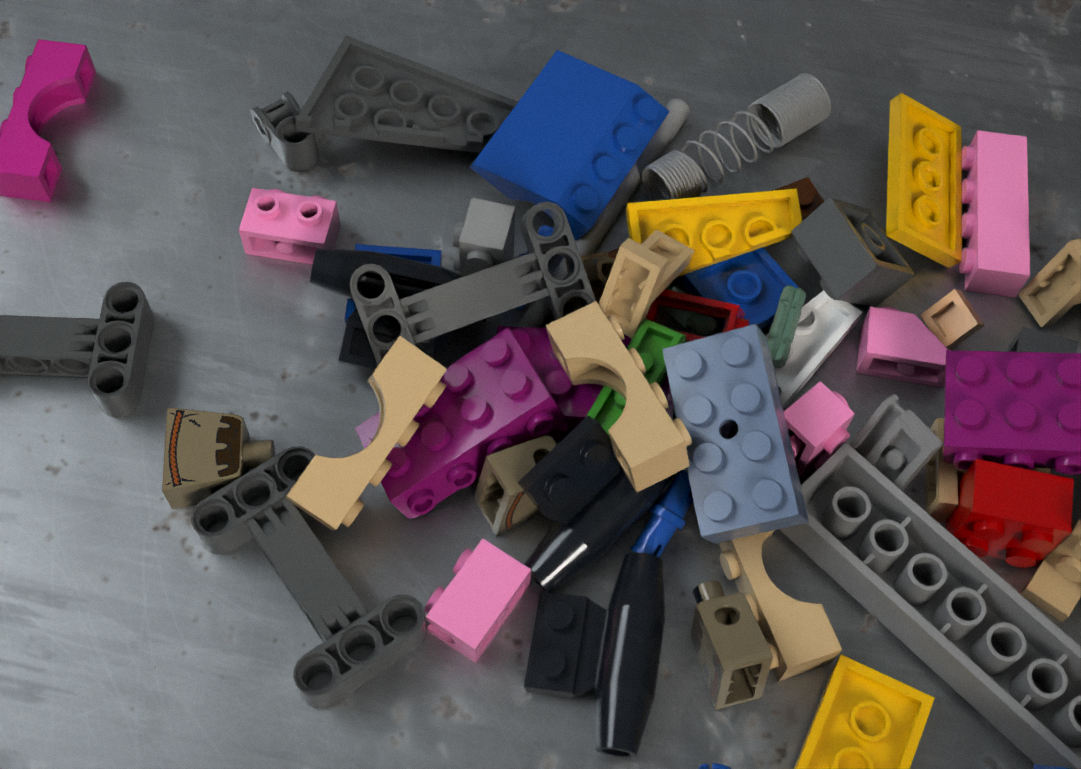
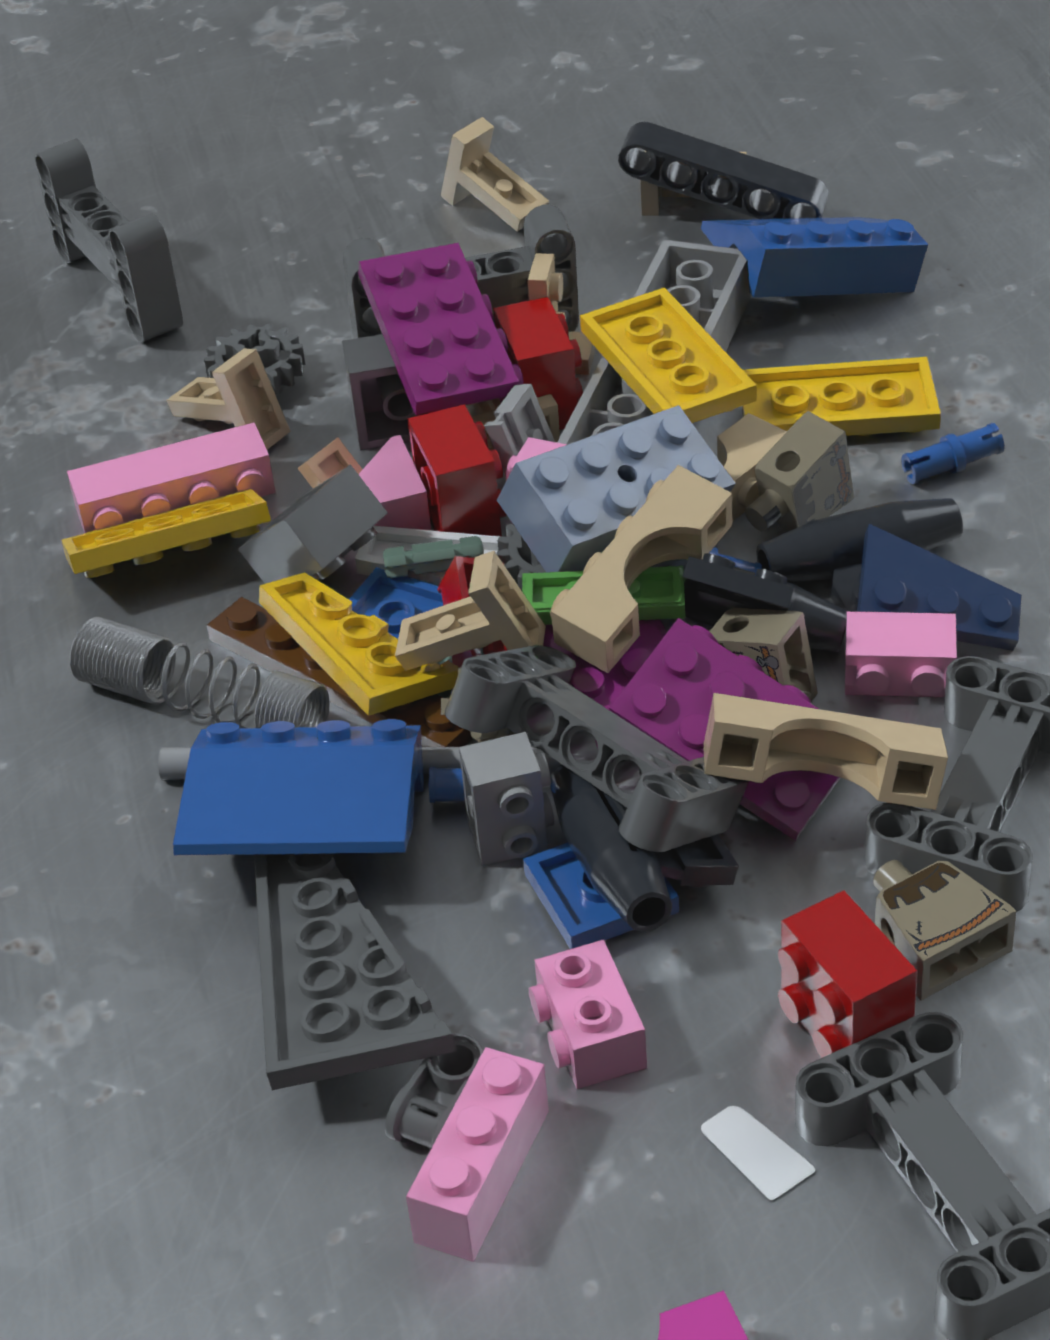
camera: 110 degrees left, 20 degrees down
none -> bright pink brick [406,1047,549,1262]
none -> red brick [408,404,507,537]
none -> yellow plate [580,287,757,423]
none -> white sticker [701,1106,815,1200]
none -> red brick [778,890,917,1058]
none -> dark blue wing [857,524,1022,651]

